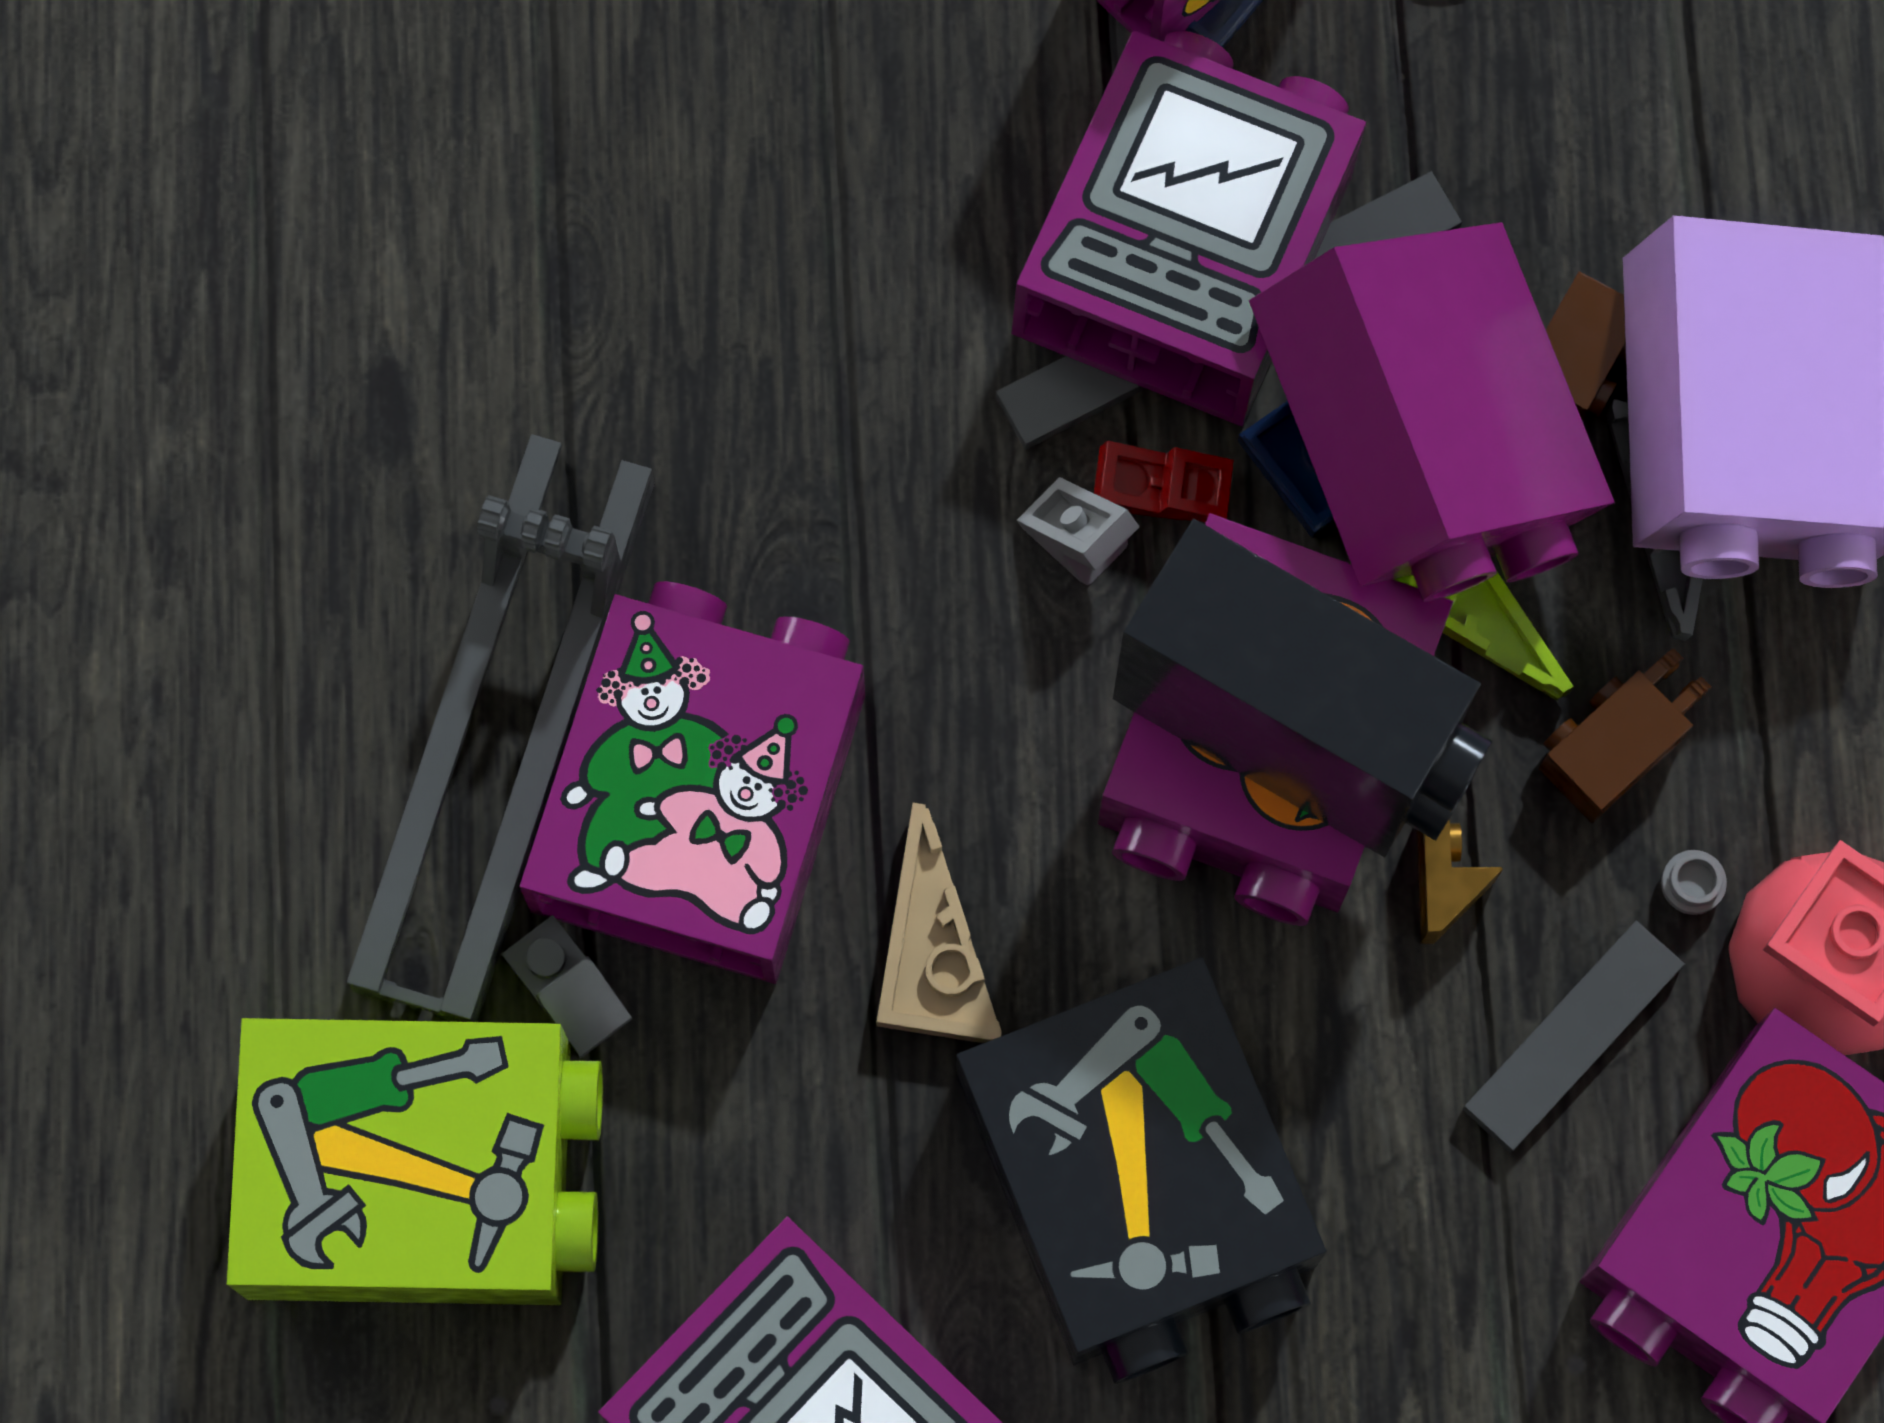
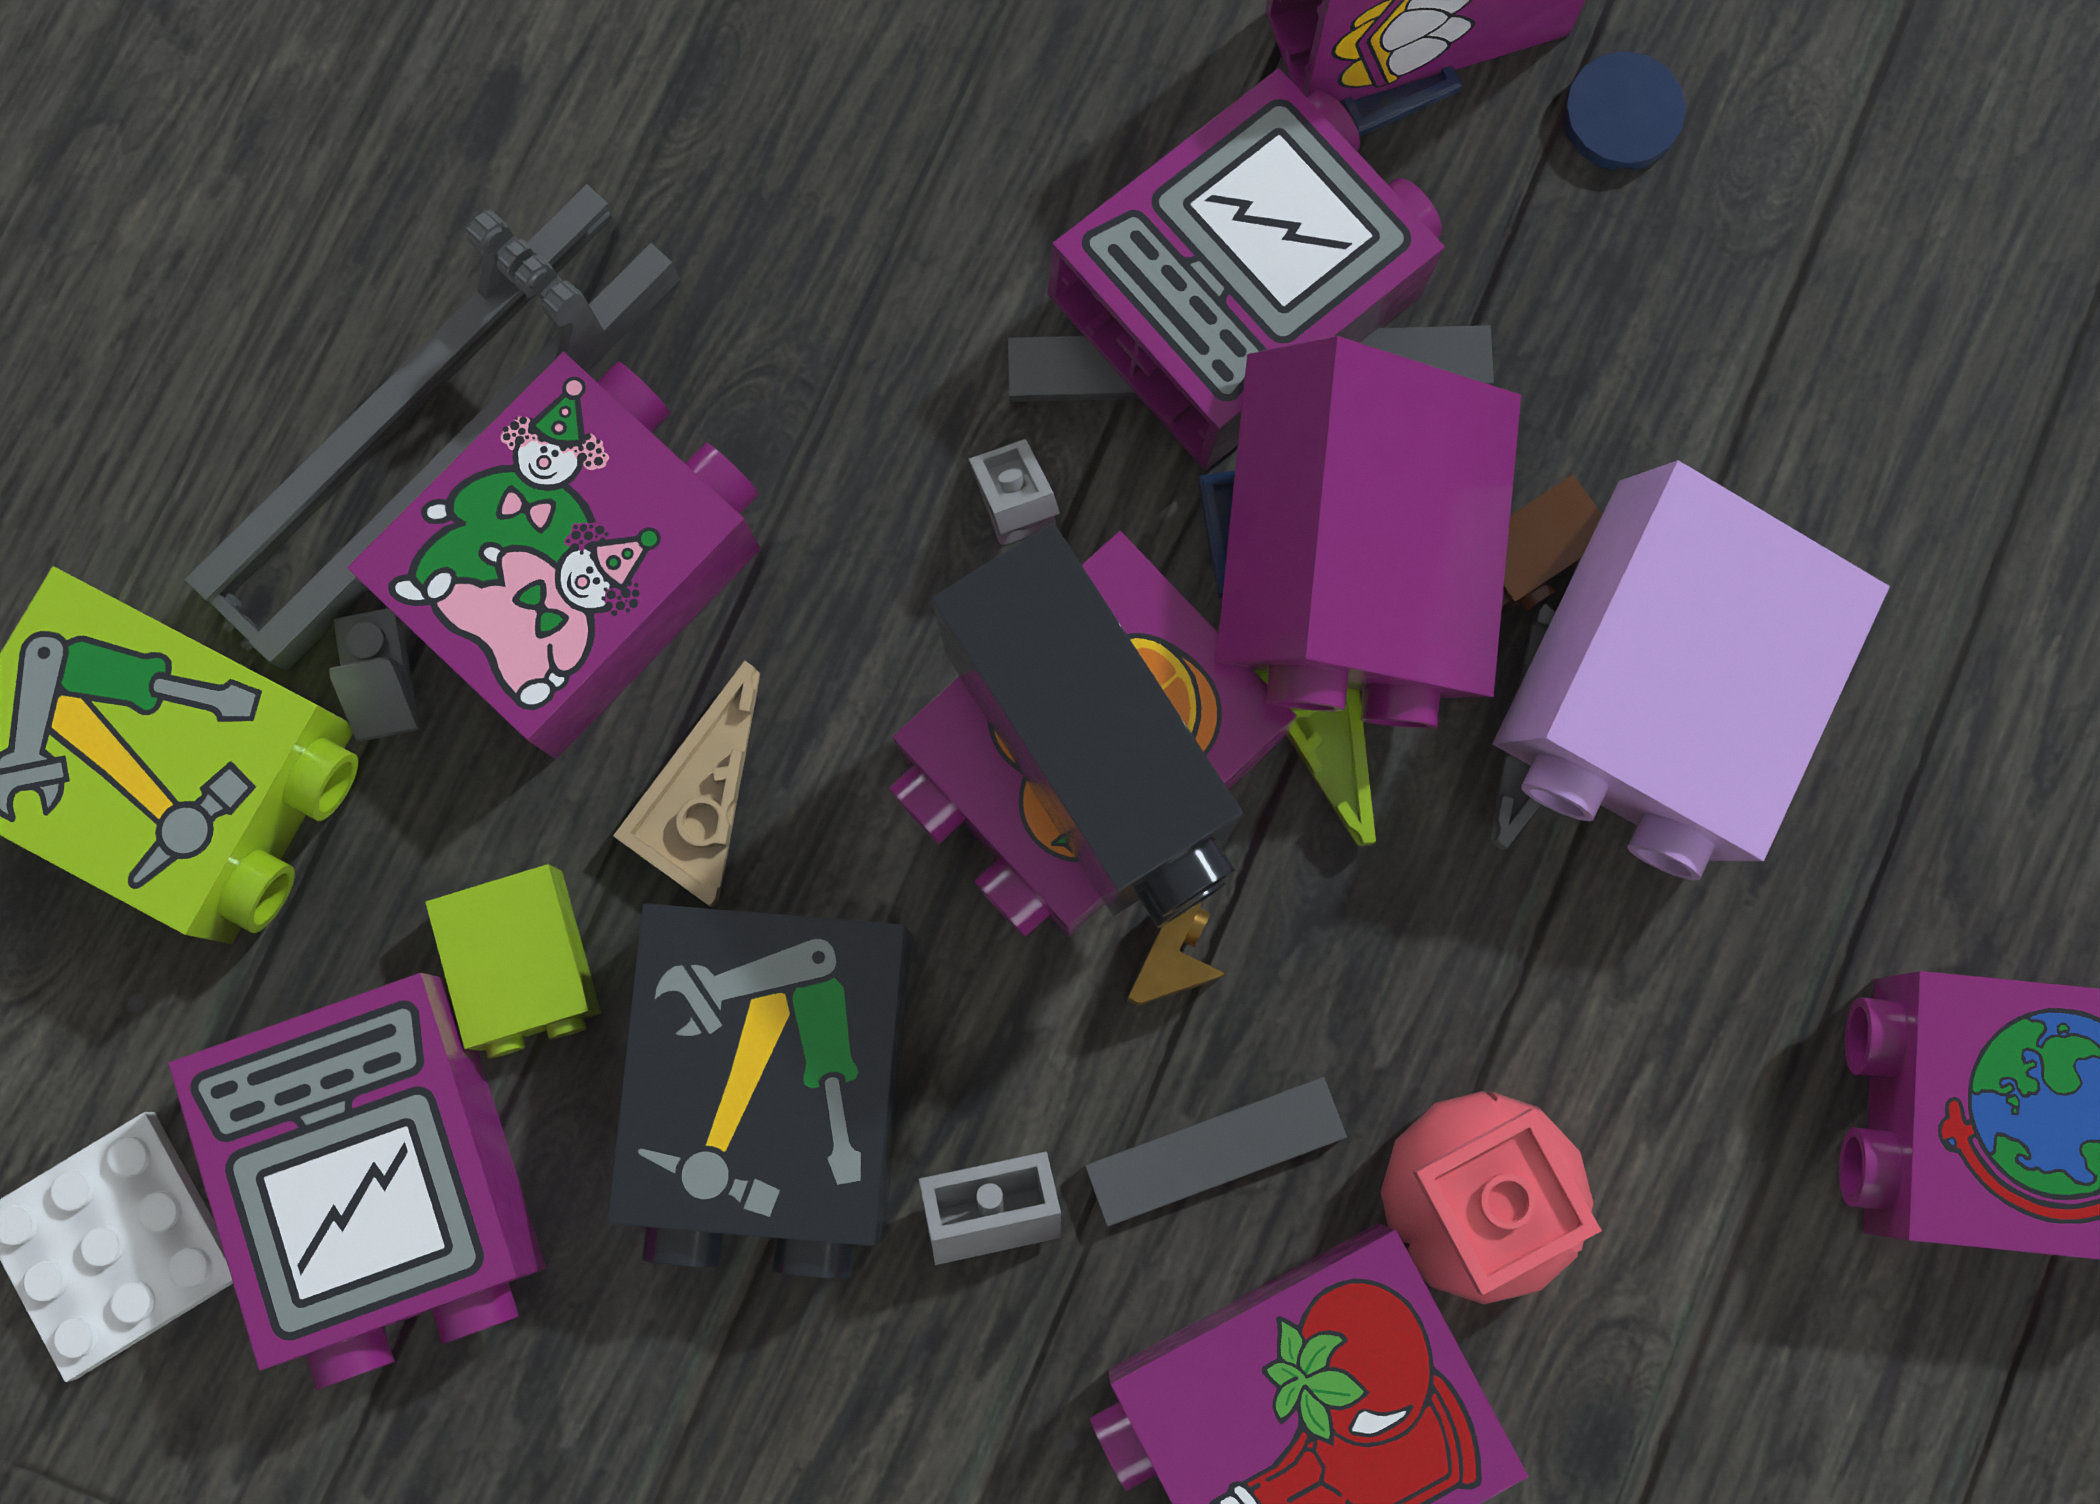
camera: 30 degrees right, 5 degrees up
red slope [1094,441,1234,522] -> none
reddish brown hinge [1539,648,1712,823] -> none
light grey plate [1661,850,1727,915] -> none
none -> lime brick [425,864,601,1058]
none -> light grey brick [919,1152,1061,1265]

